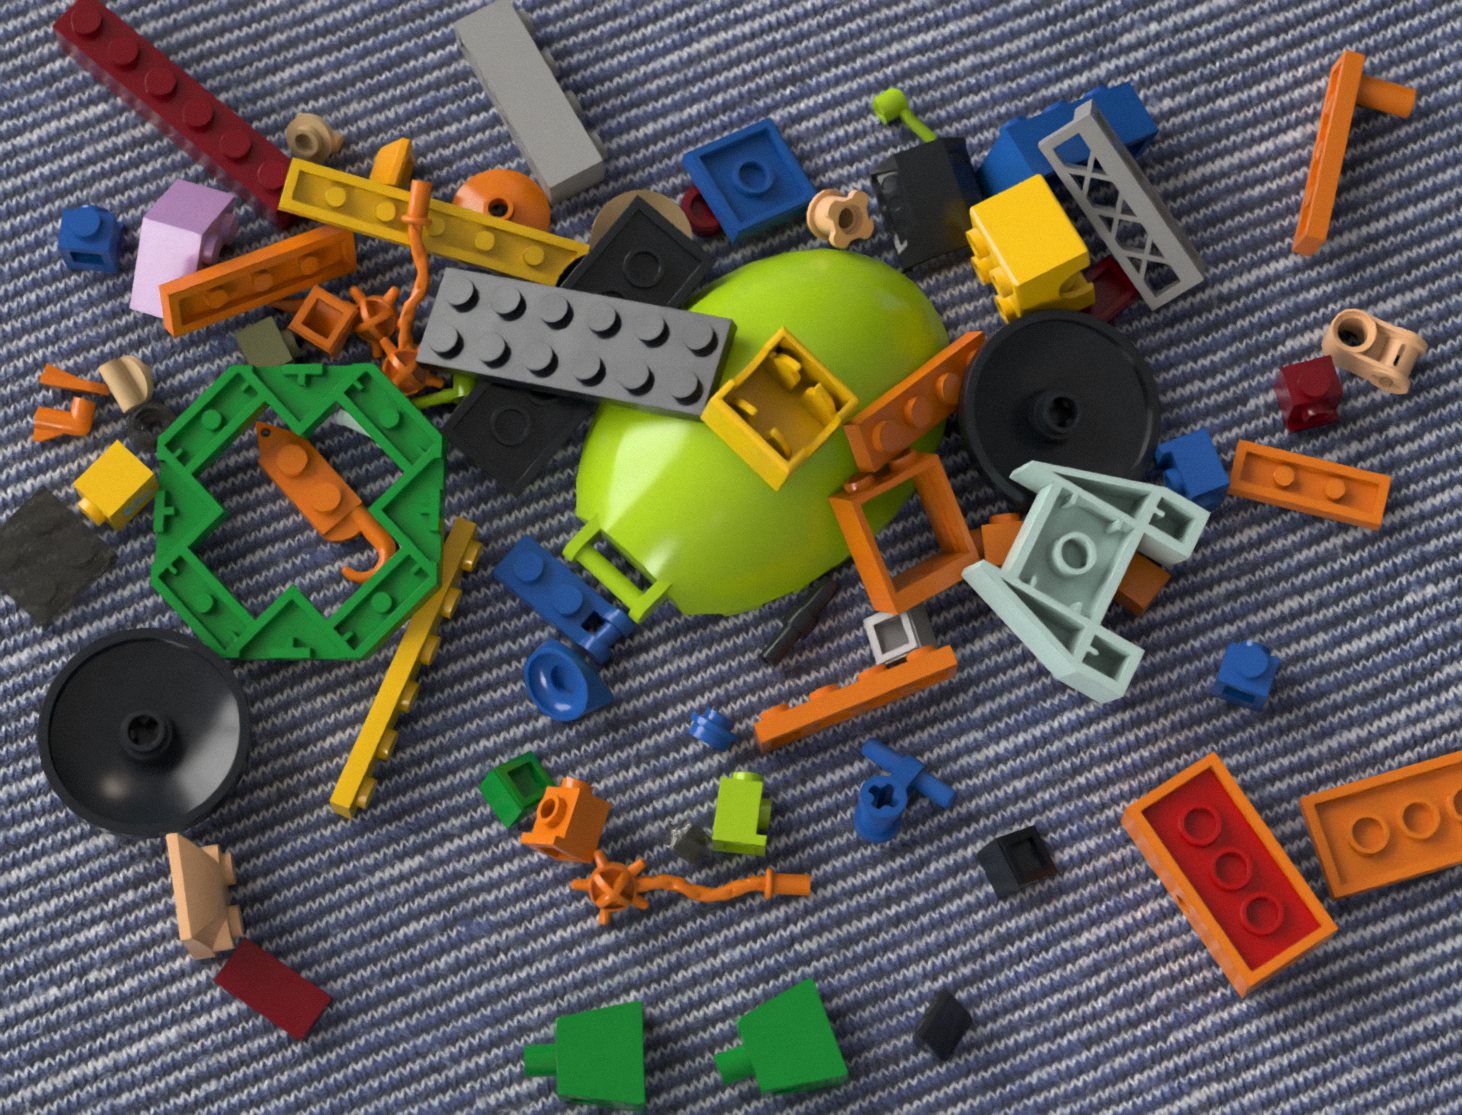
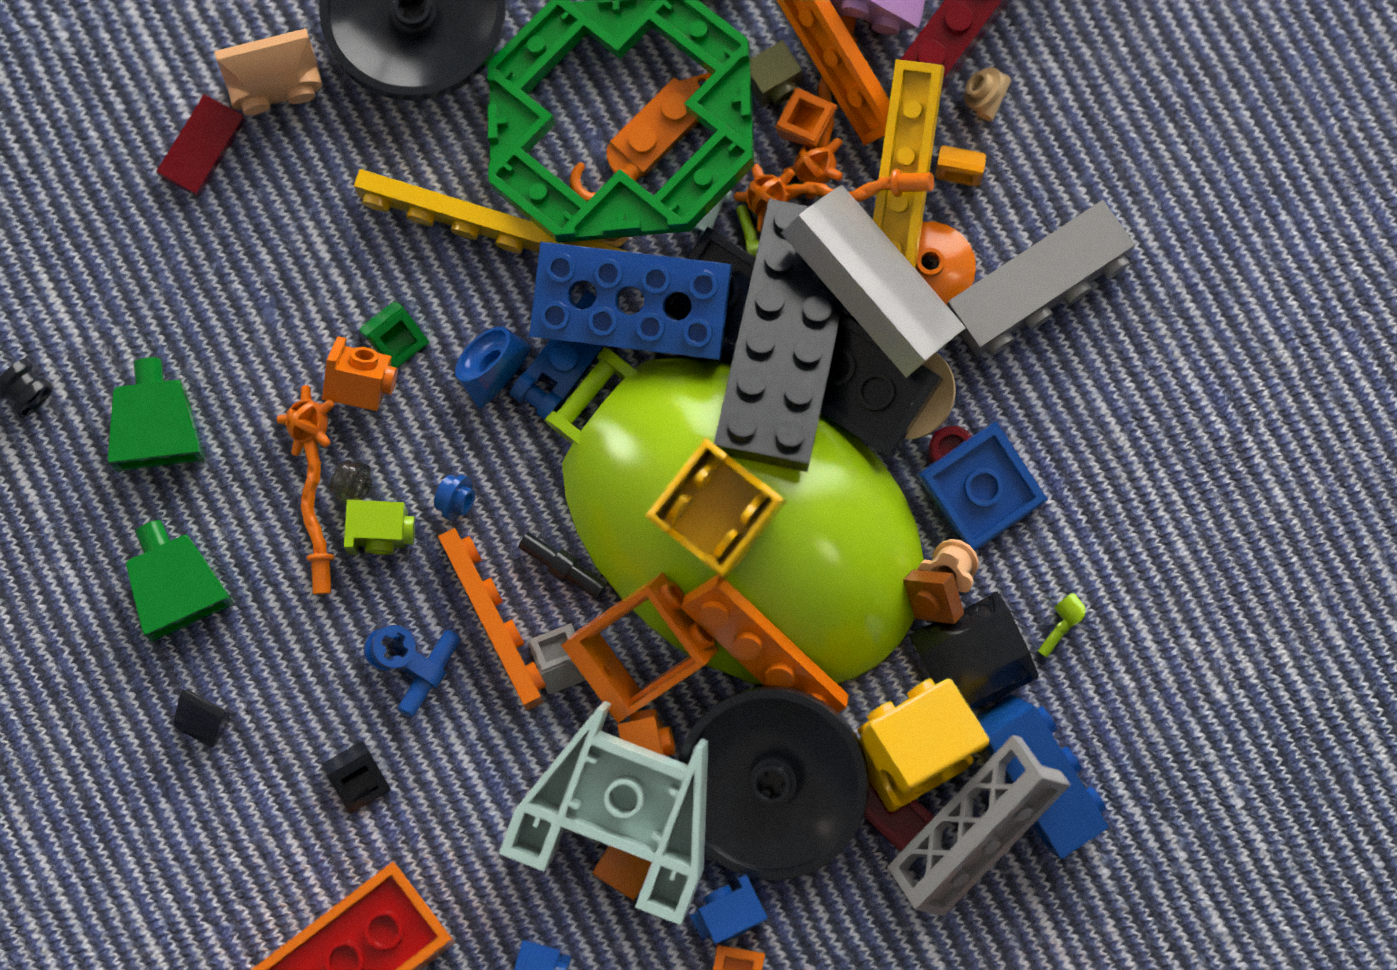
camera: 85 degrees right, 5 degrees up
none -> blue brick [529,241,732,359]
none -> light grey slope [781,185,966,378]
none -> dark orange plate [903,569,964,624]

